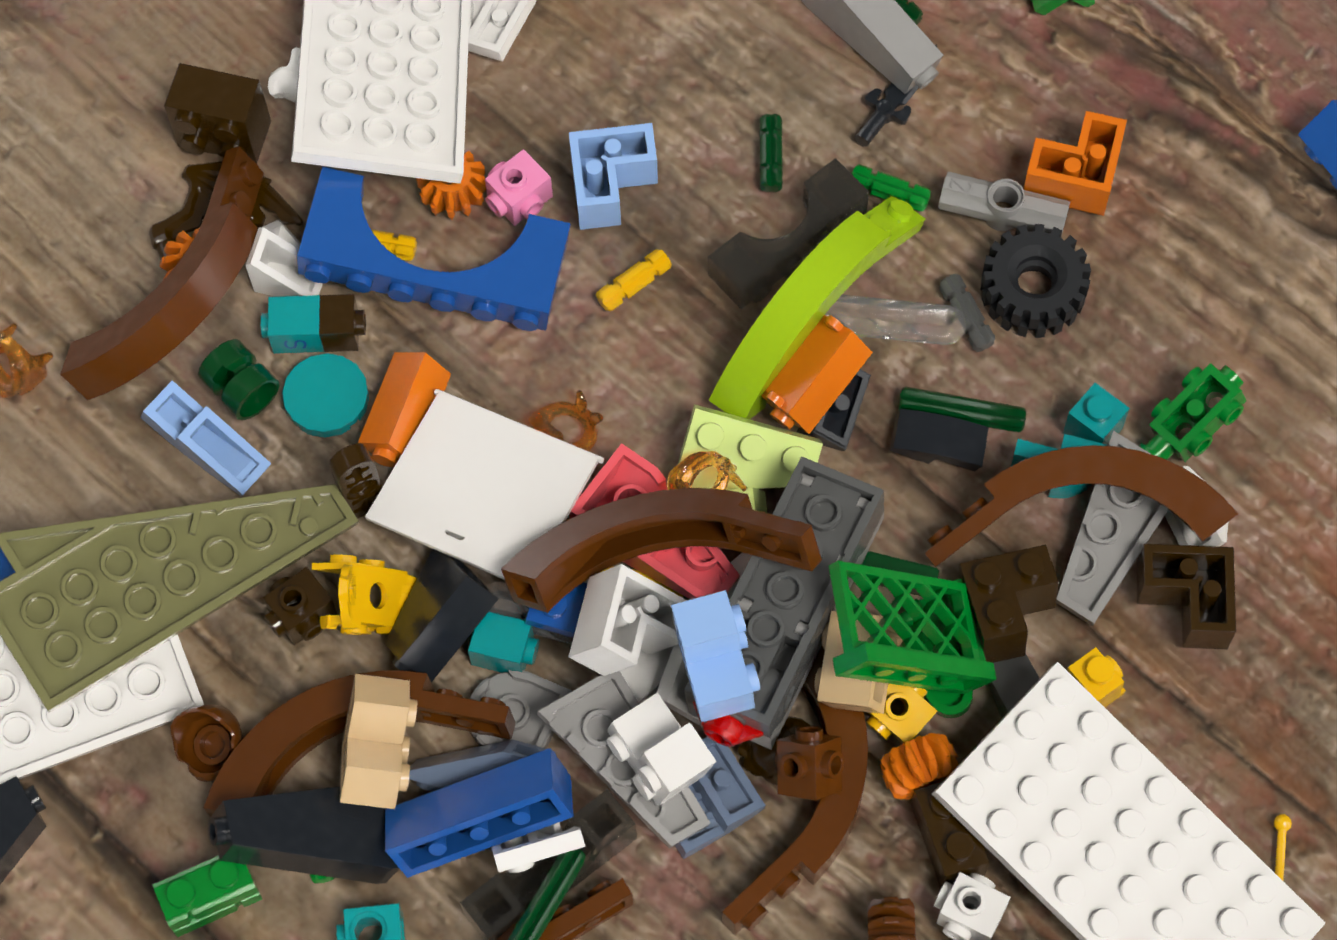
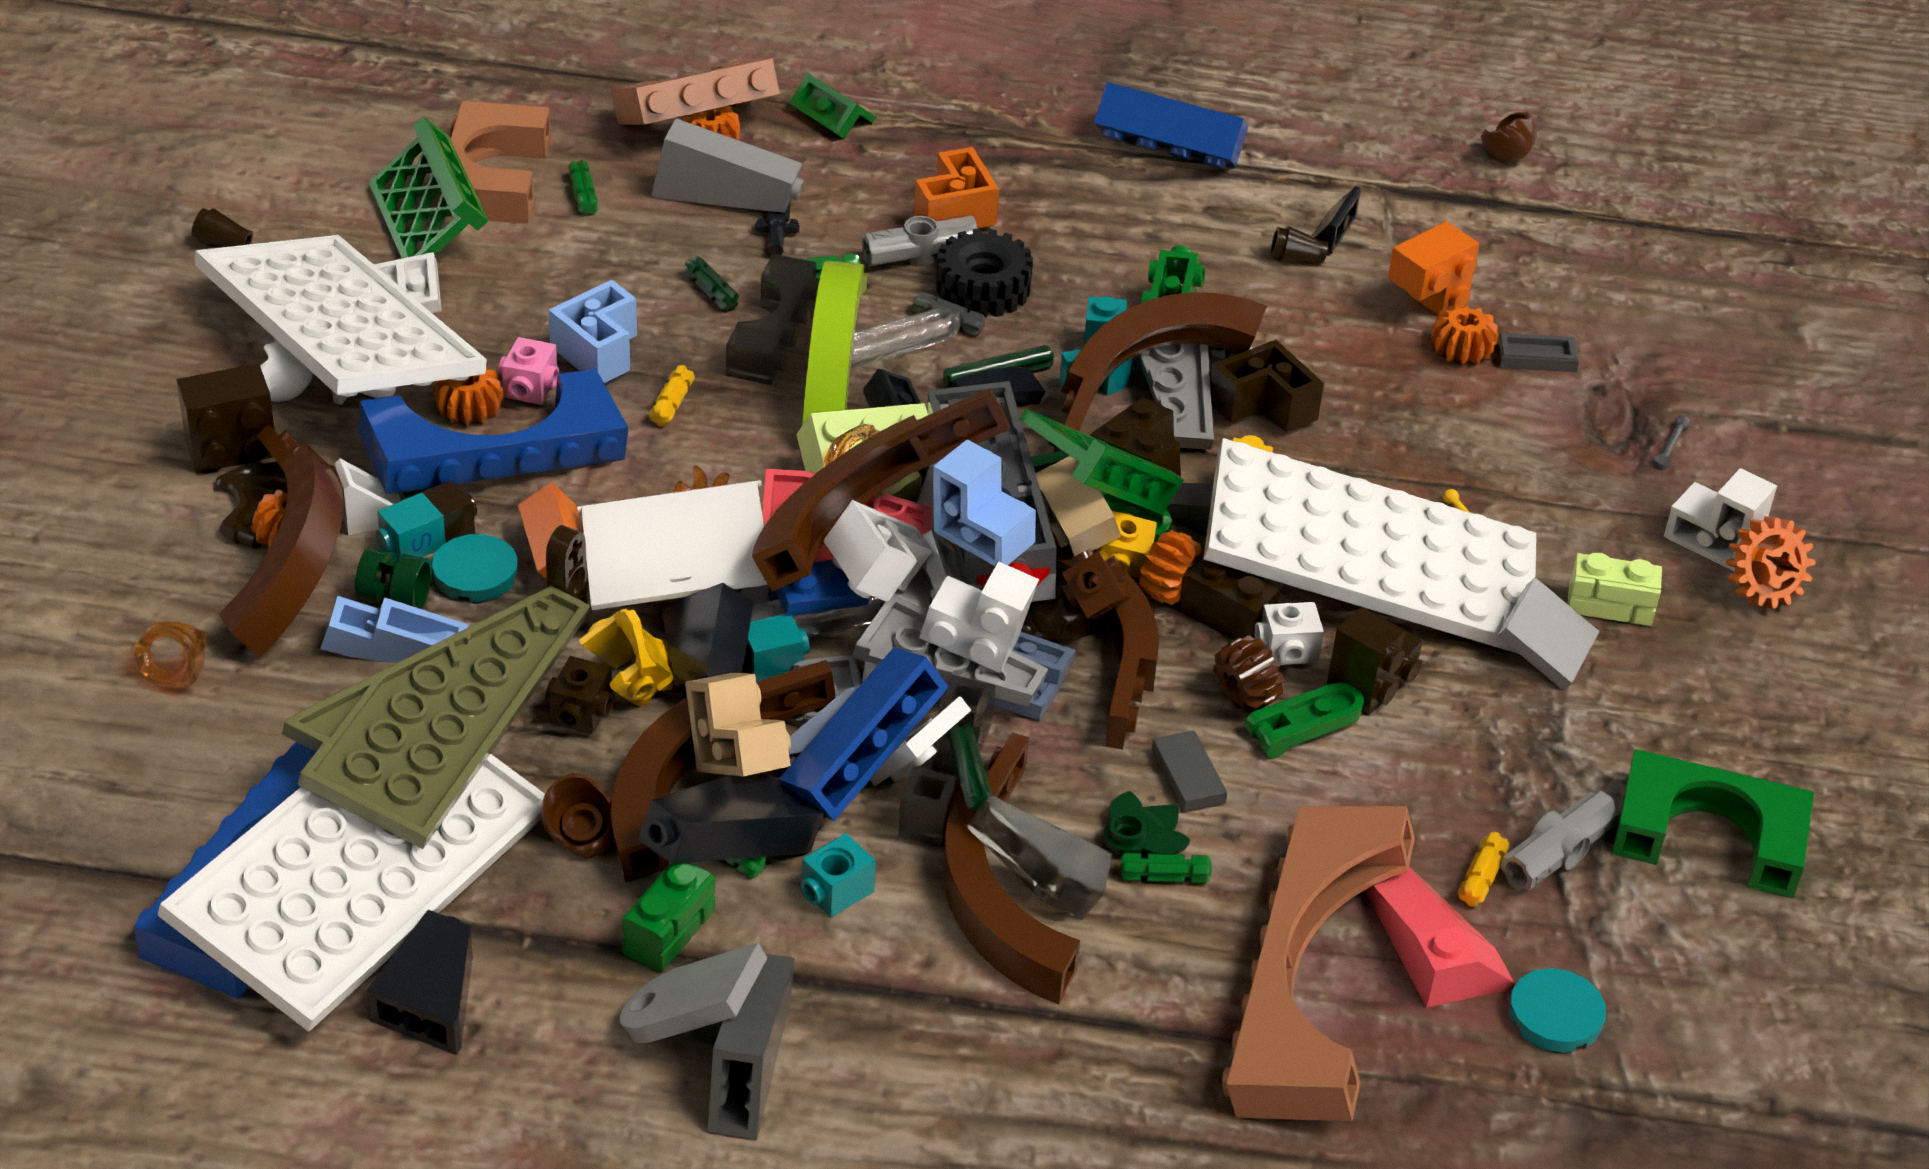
camera: 40 degrees left, 25 degrees down
orange brick [761,315,873,434] -> none

